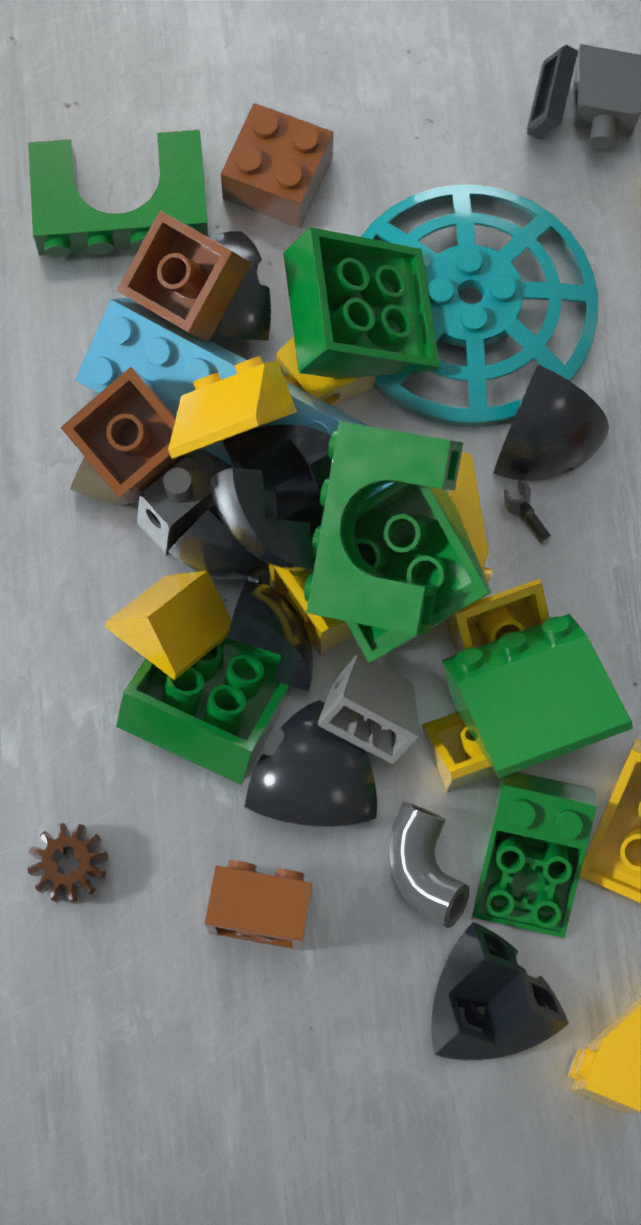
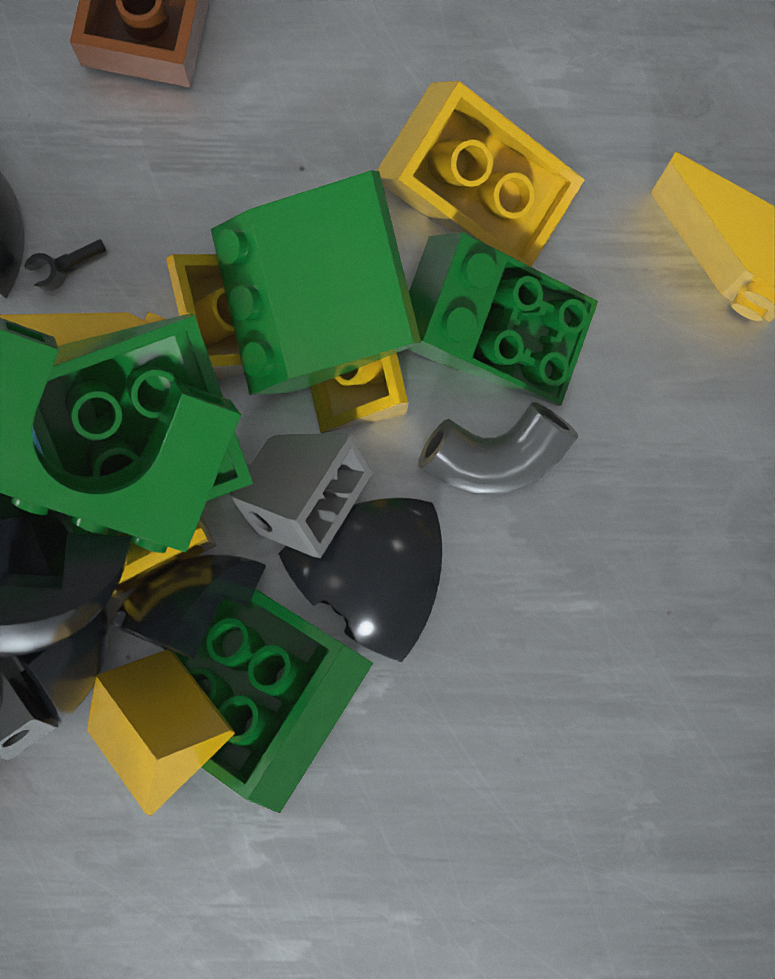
camera: 90 degrees left, 10 degrees up
reddish brown gear [28,823,109,904] -> none
dark orange brick [204,860,313,951] -> none
black brick [431,922,569,1060] -> none

